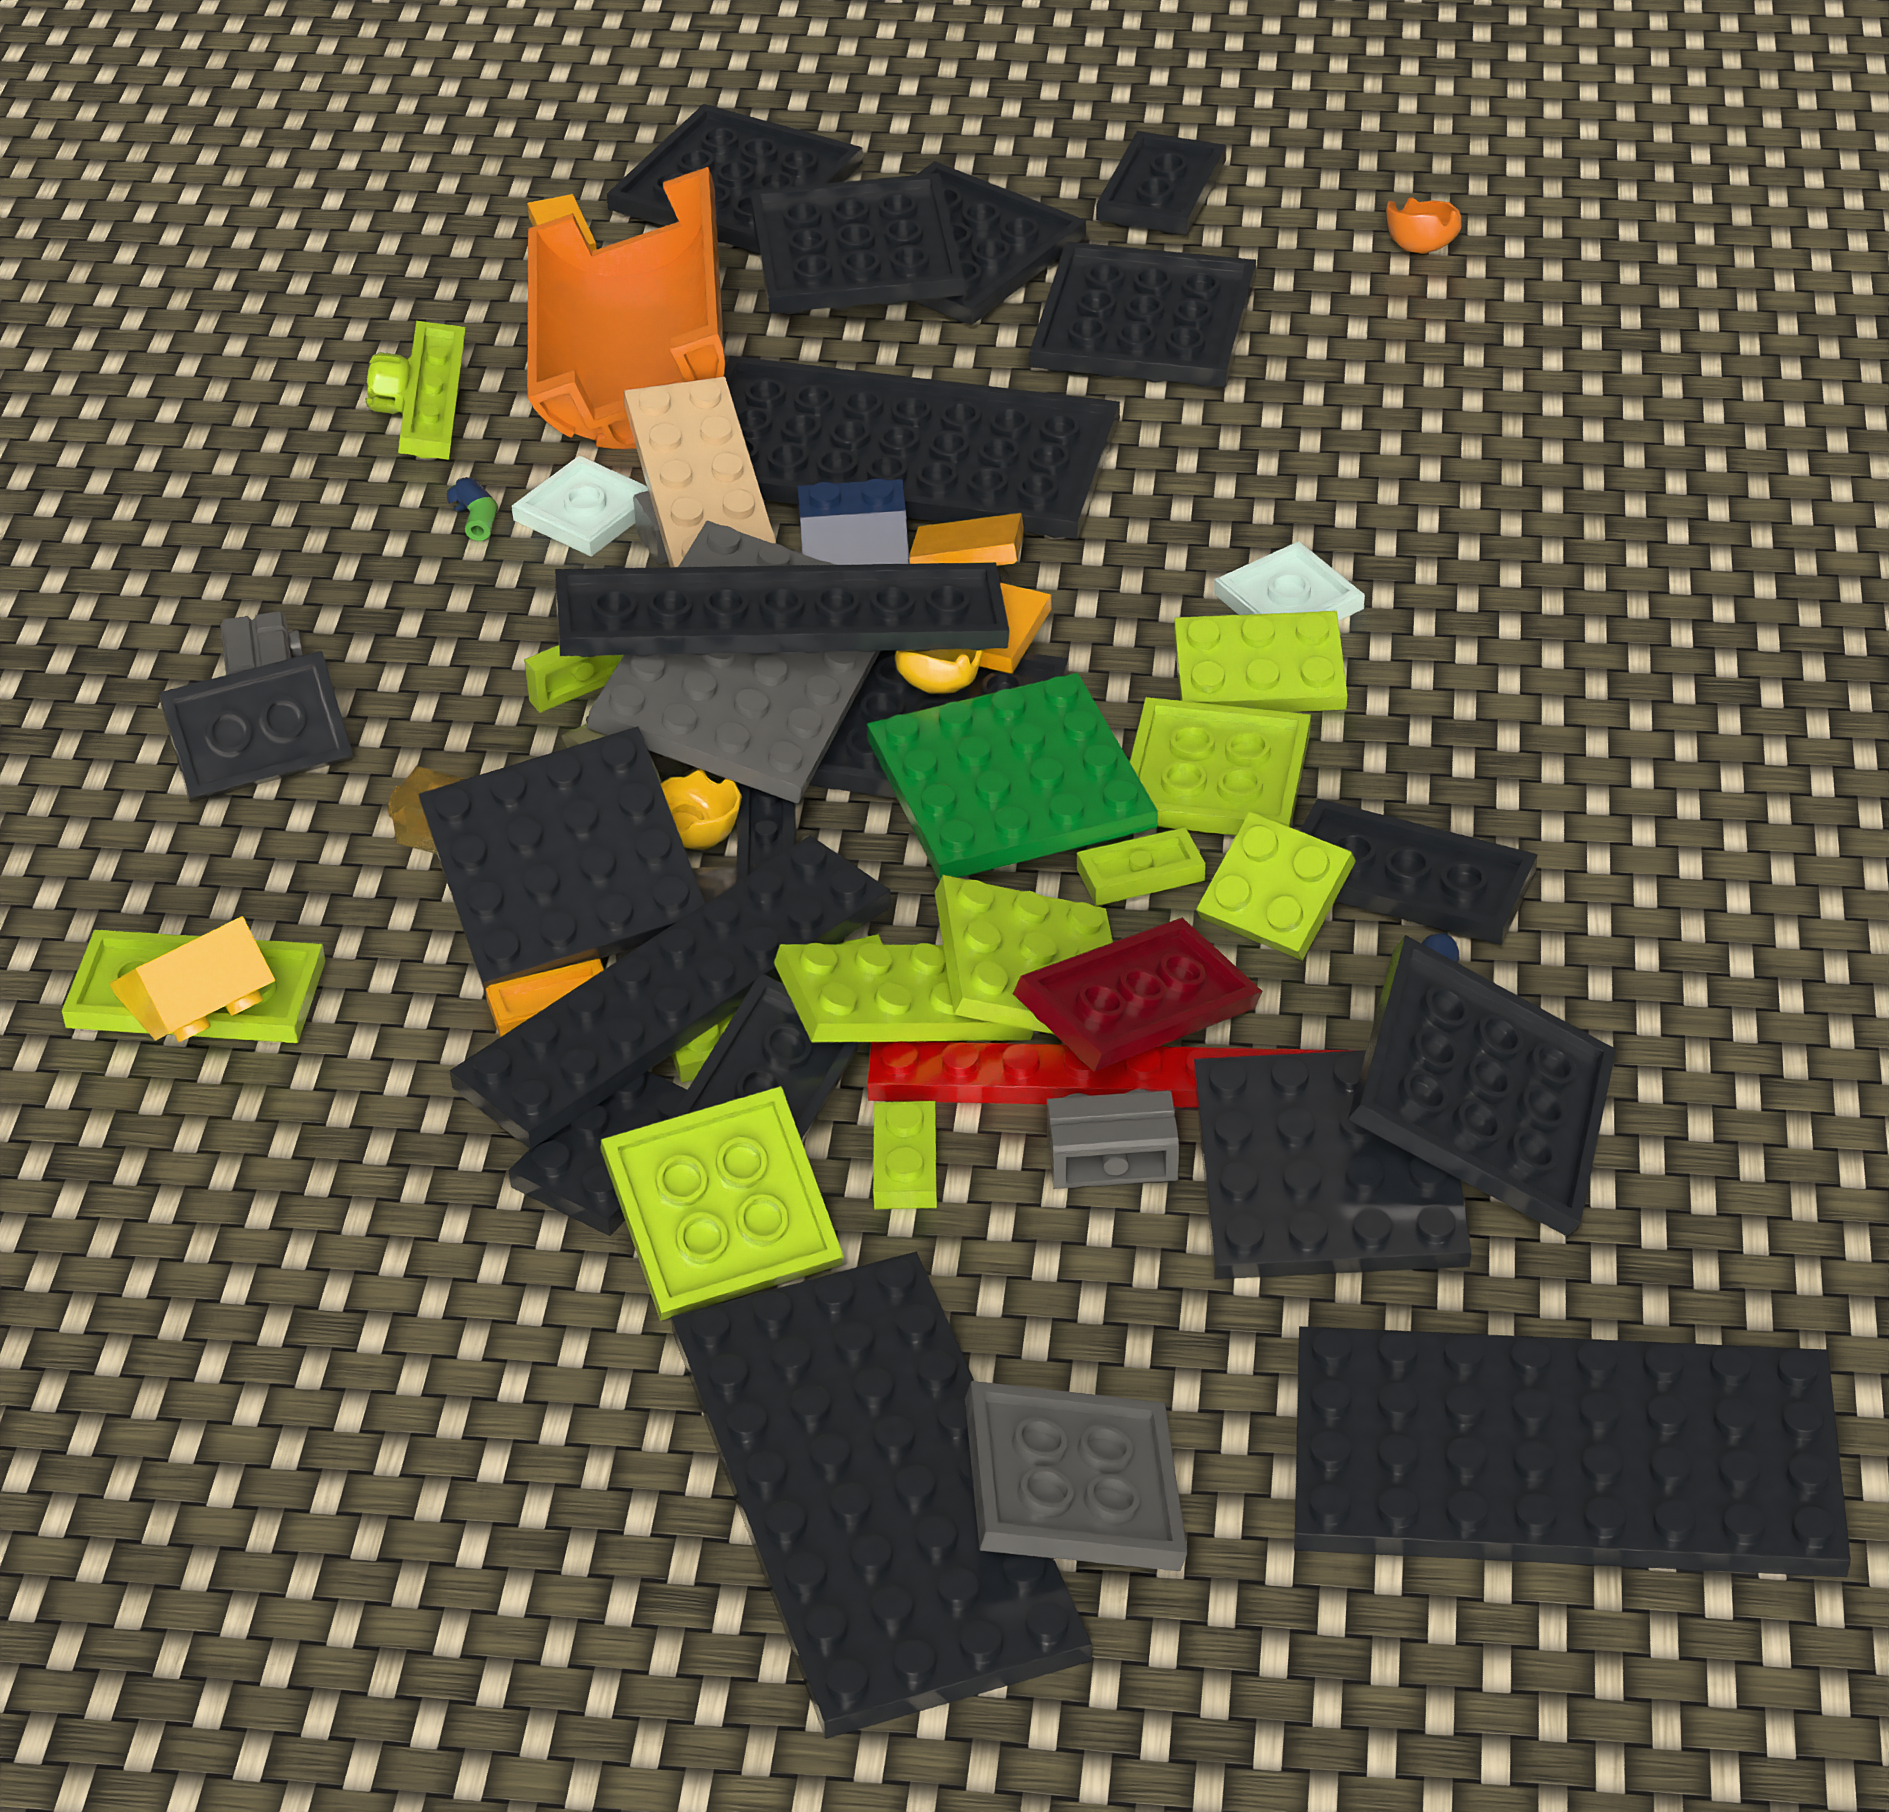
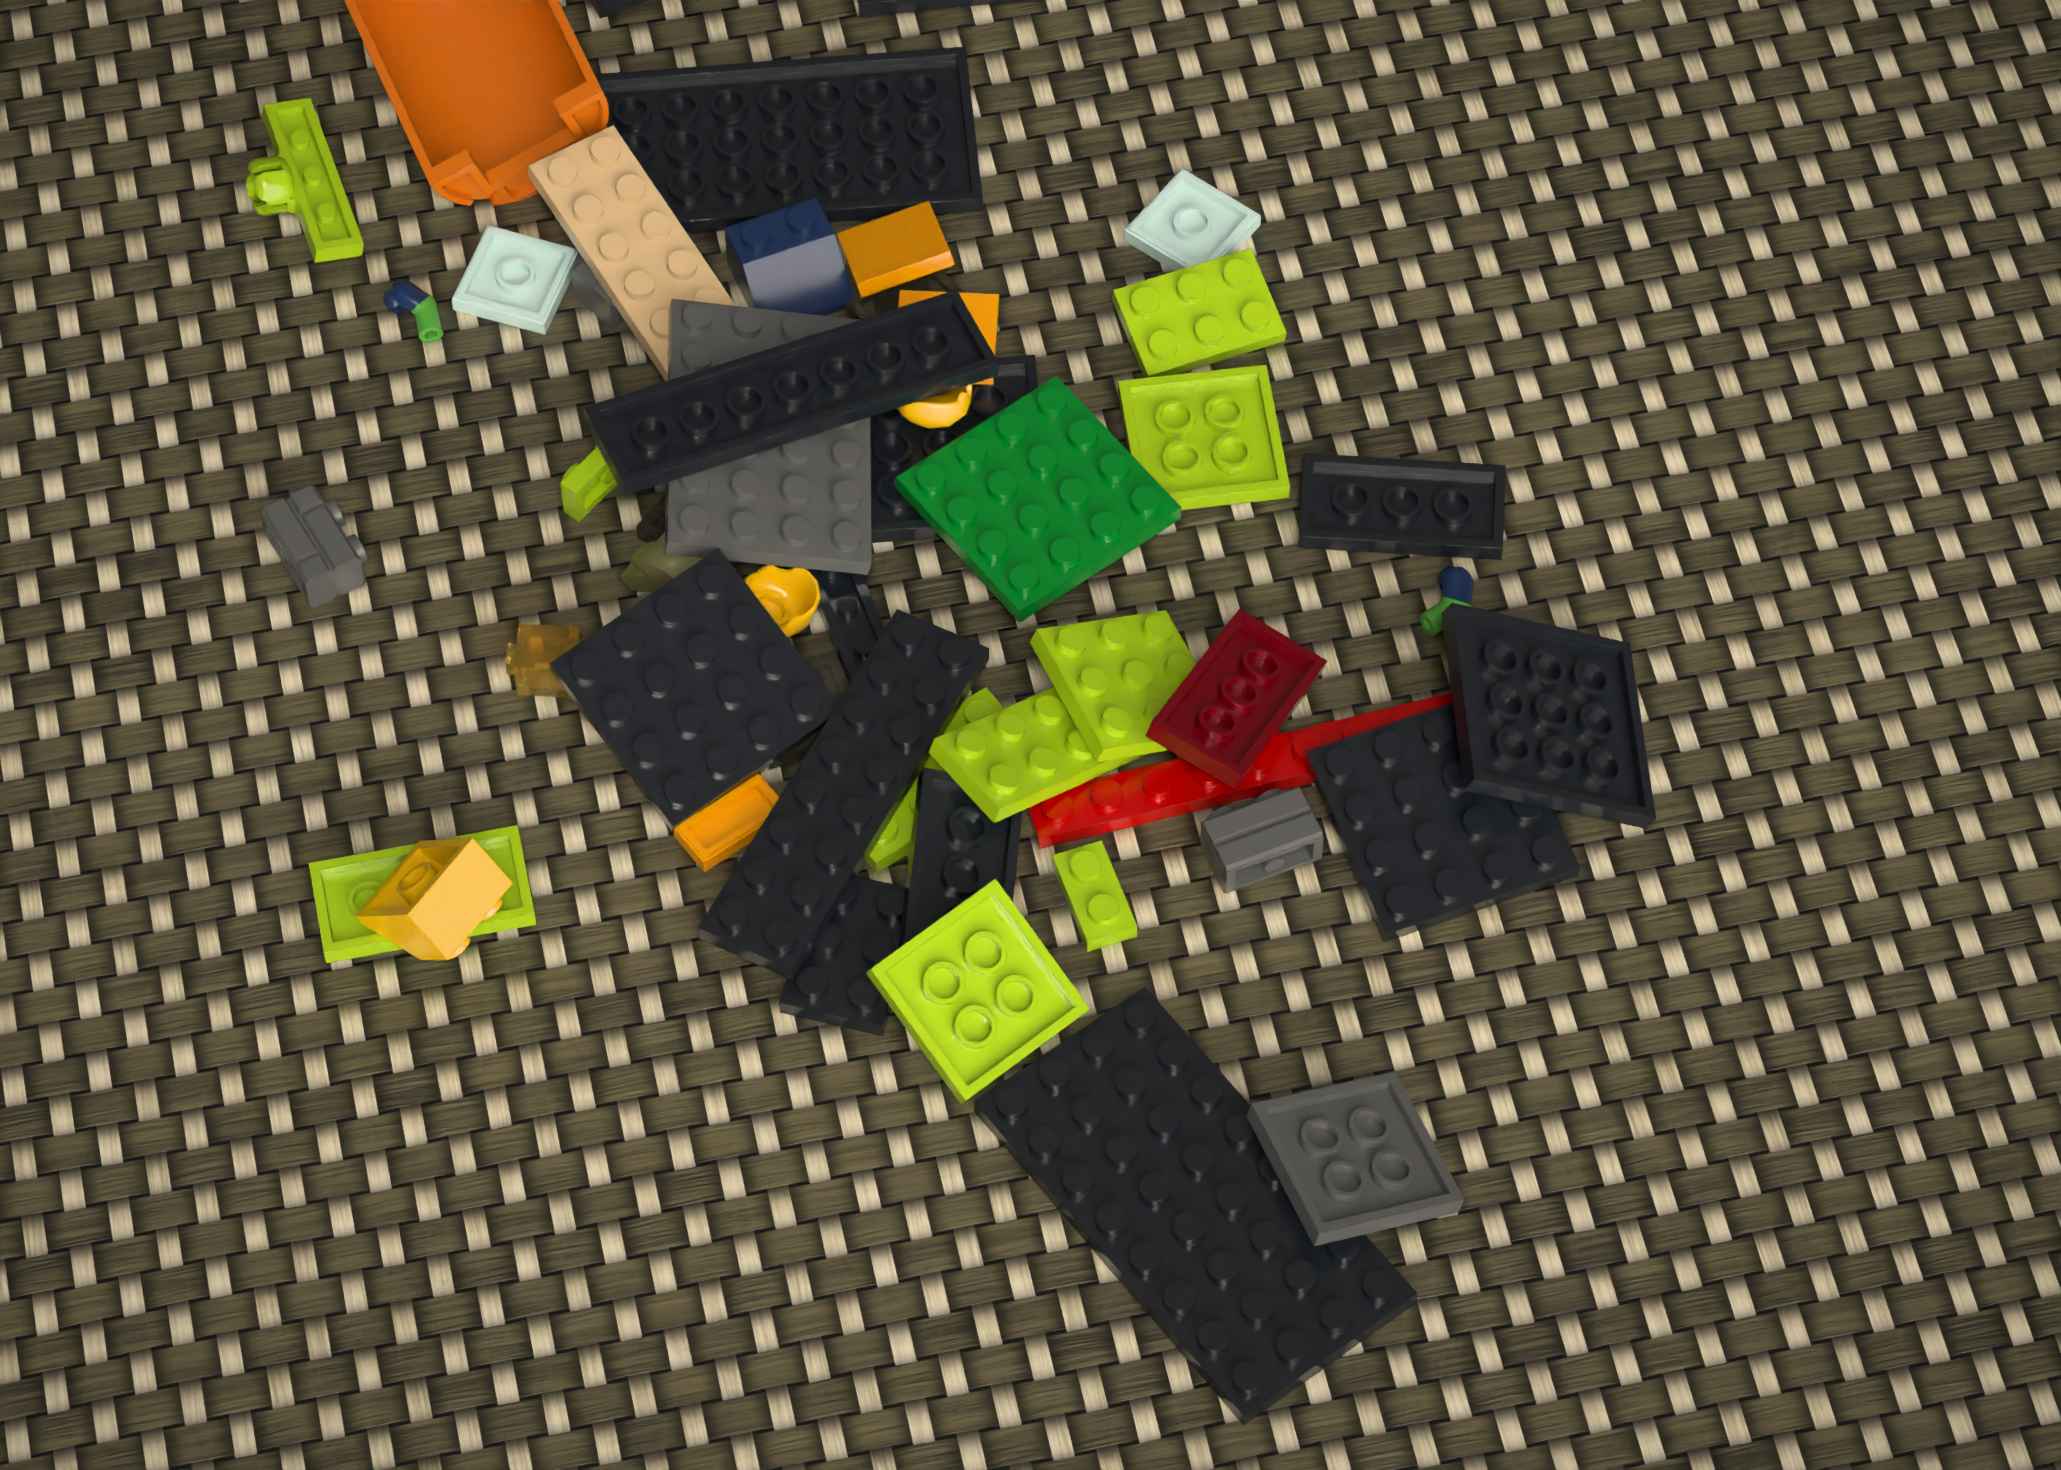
camera: 20 degrees left, 15 degrees up
black plate [159,651,353,803] -> none
lime plate [1077,827,1205,906] -> none
lime plate [1196,811,1356,961] -> none
black plate [1294,1326,1851,1577] -> none

